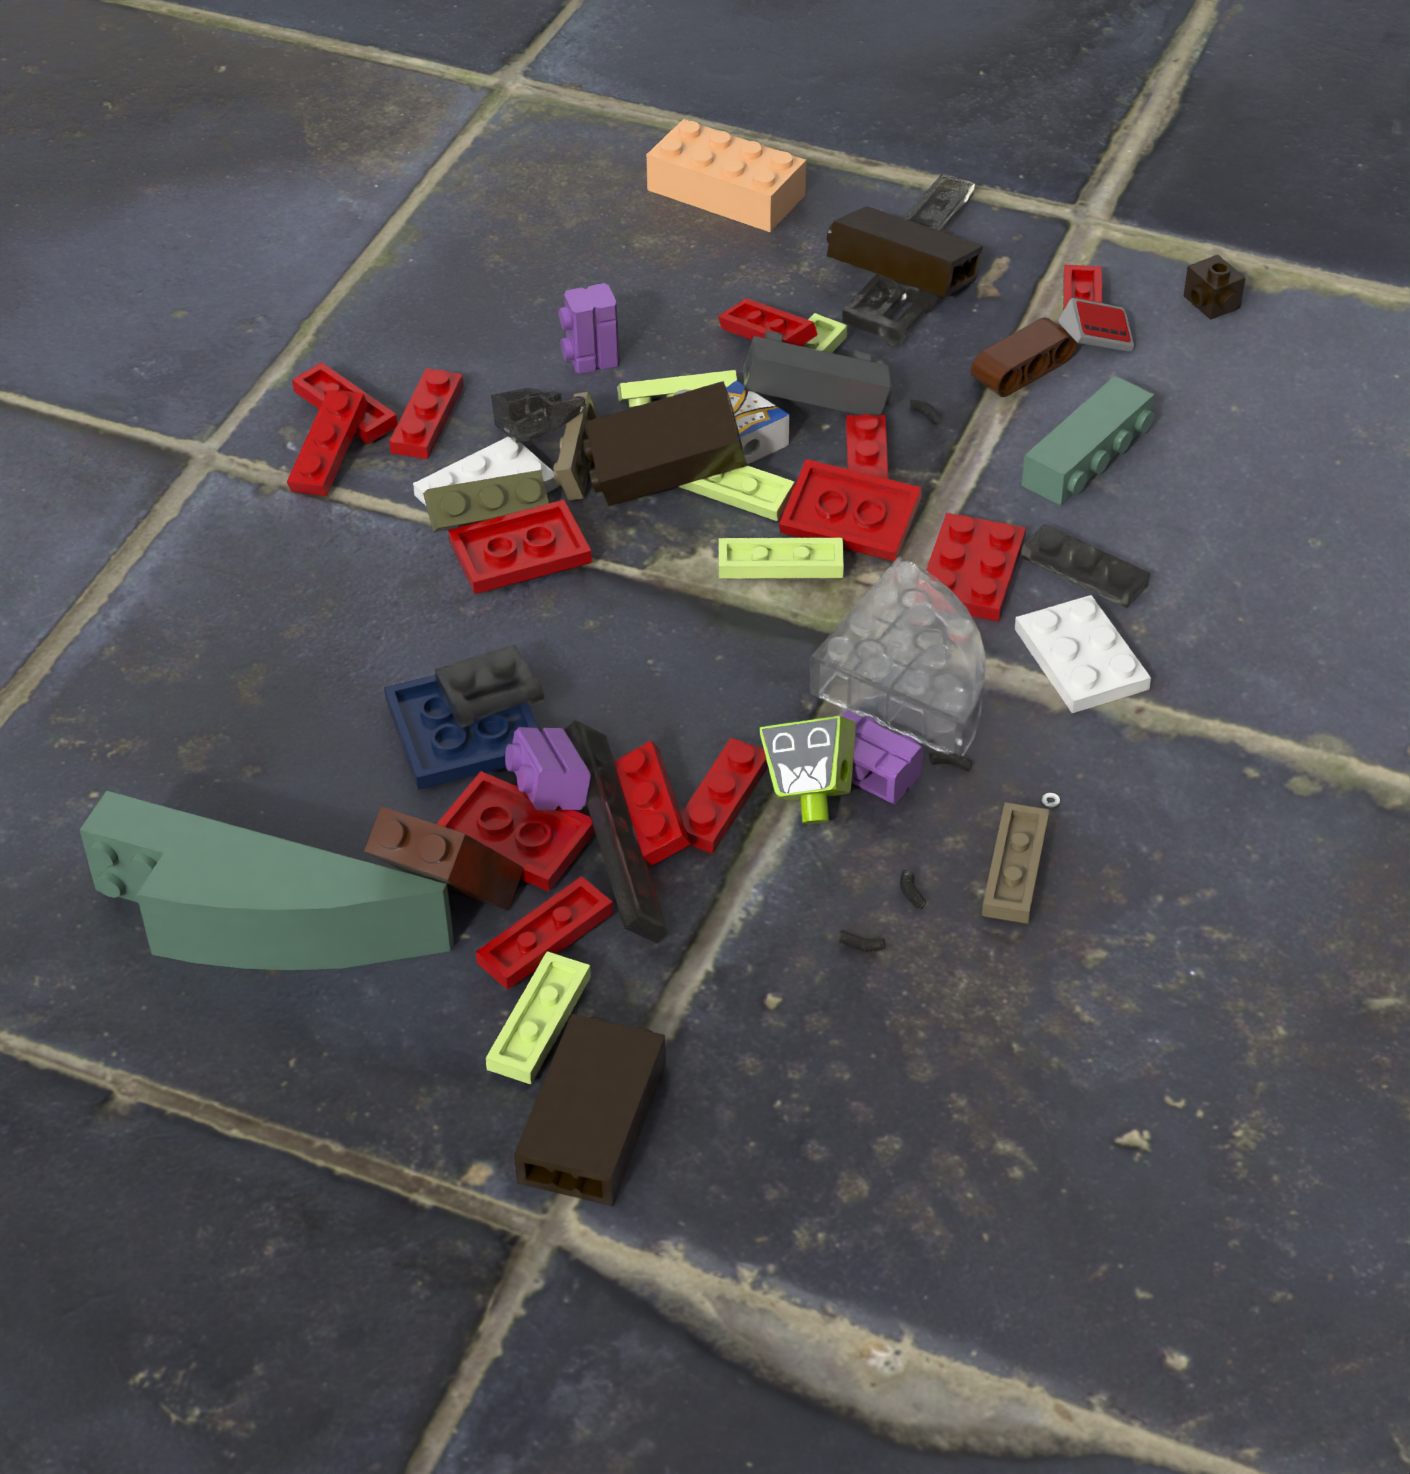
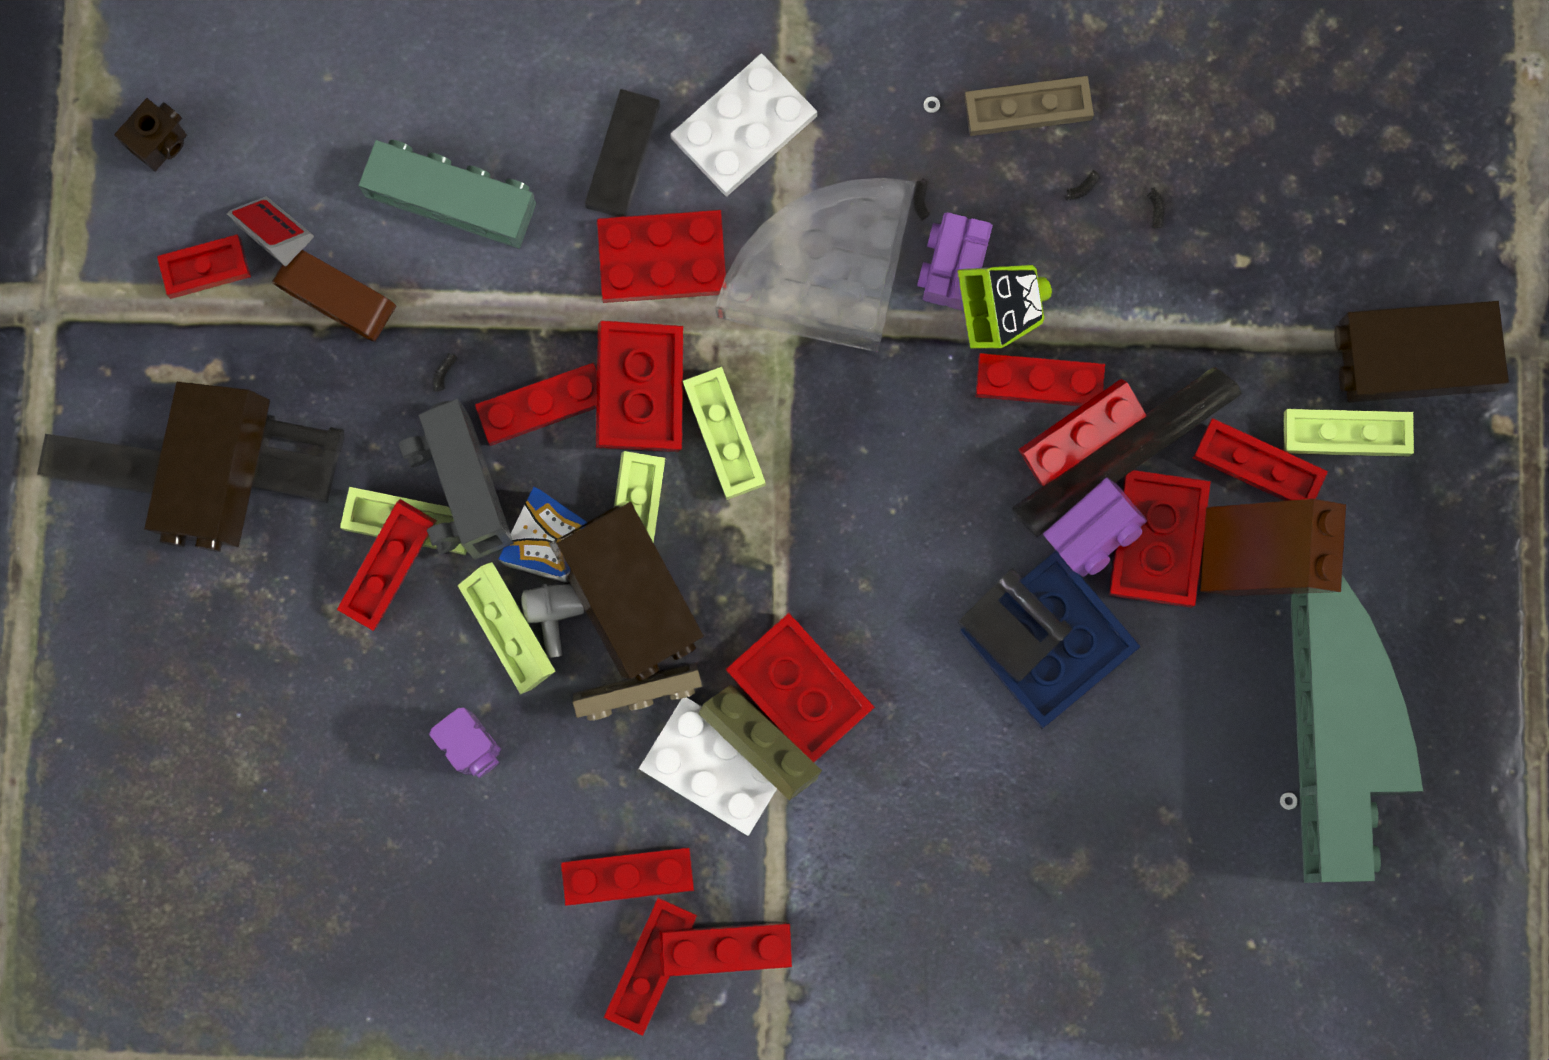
camera: 110 degrees left, 35 degrees up
clear smoke slope [491,388,586,443] -> none
light nougat brick [646,119,806,232] -> none

